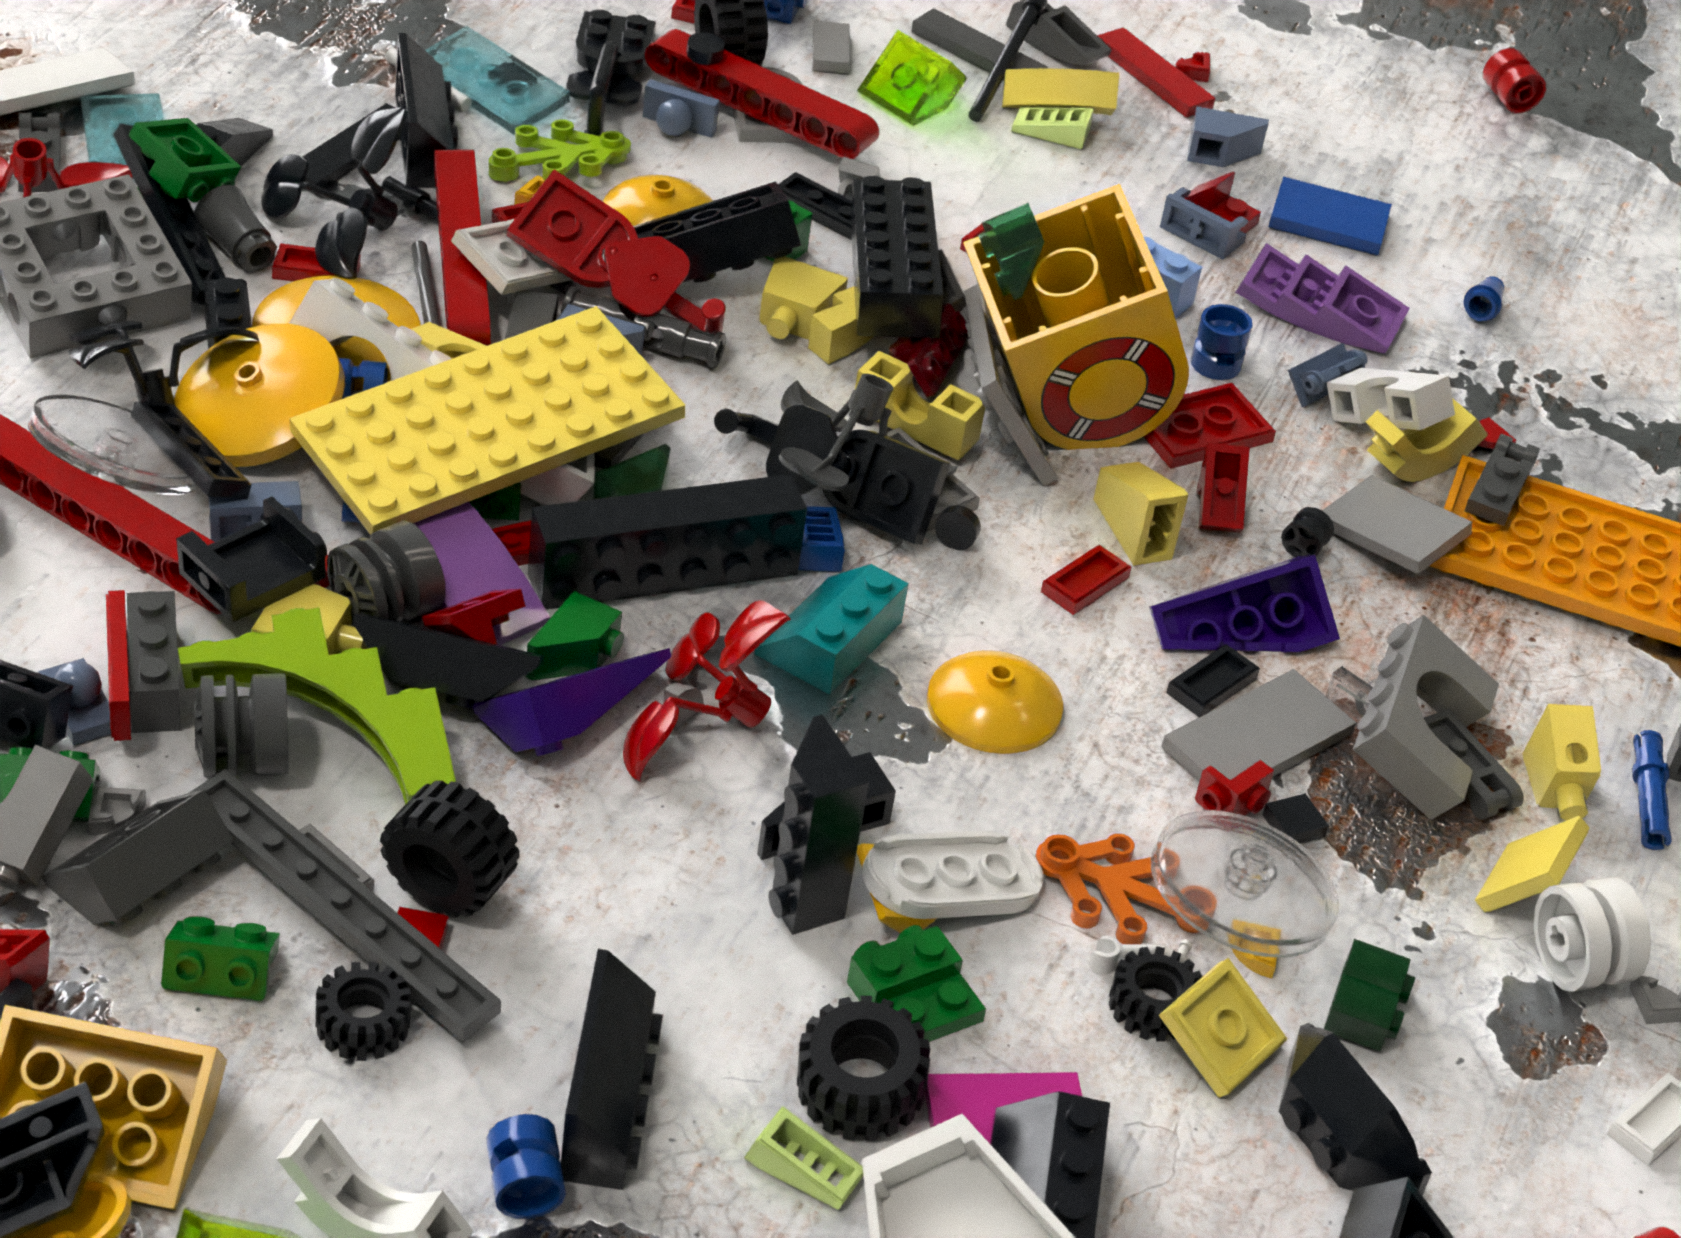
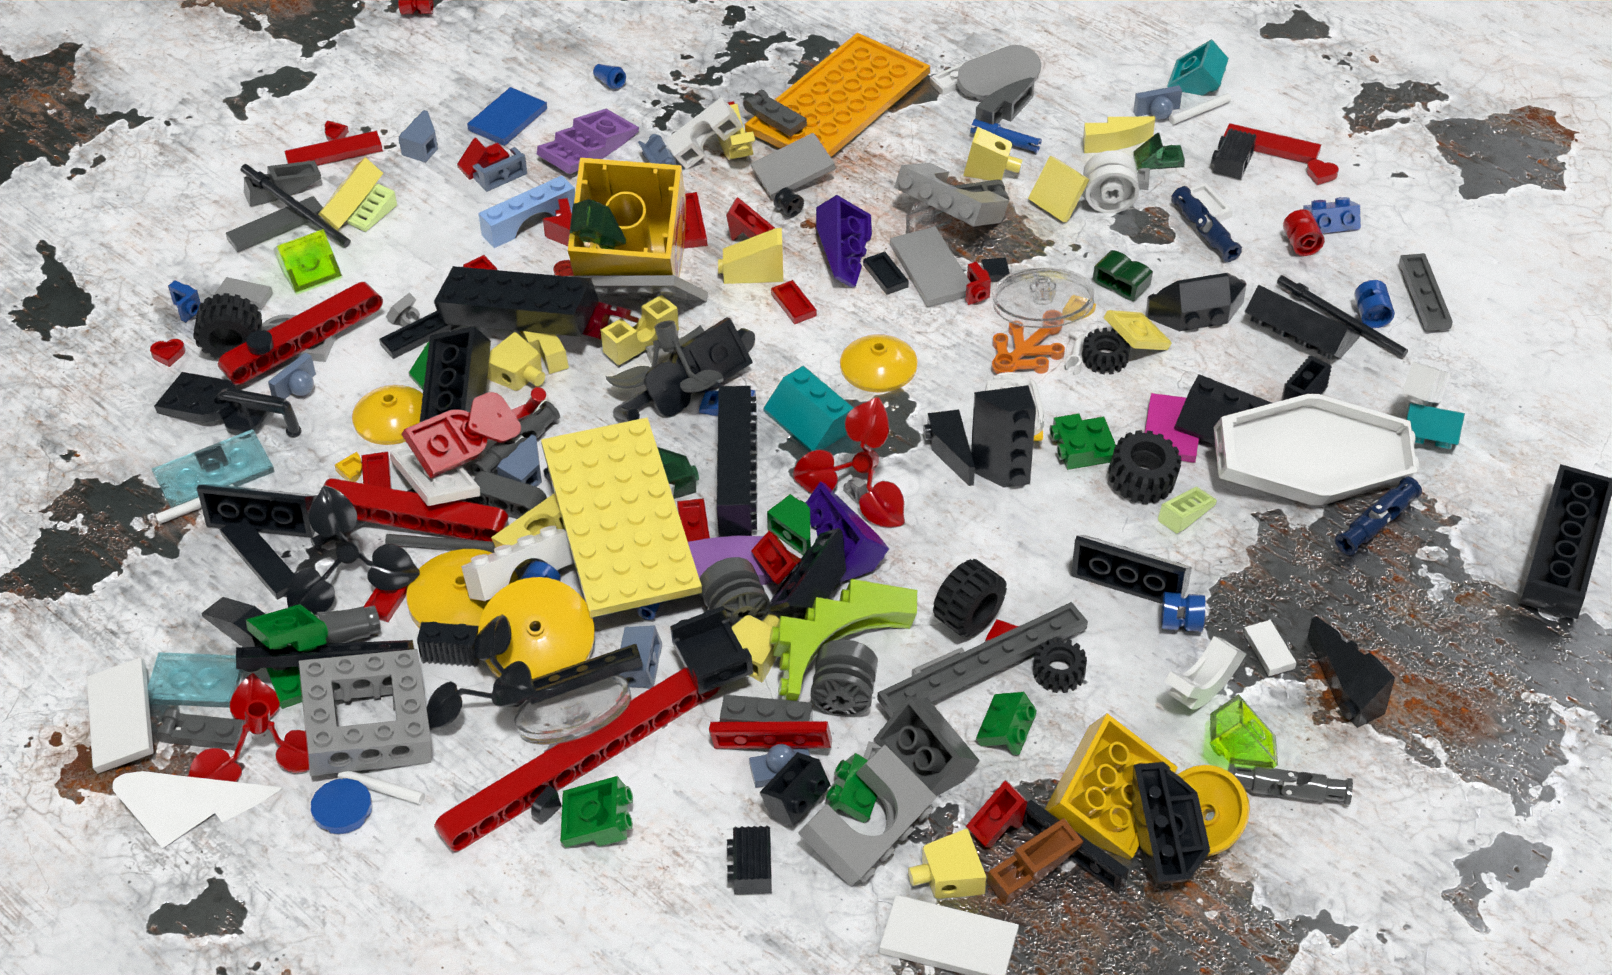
camera: 65 degrees left, 5 degrees up
lime plant [488,119,631,181] -> none
none -> dark blue piece [1171,186,1242,262]

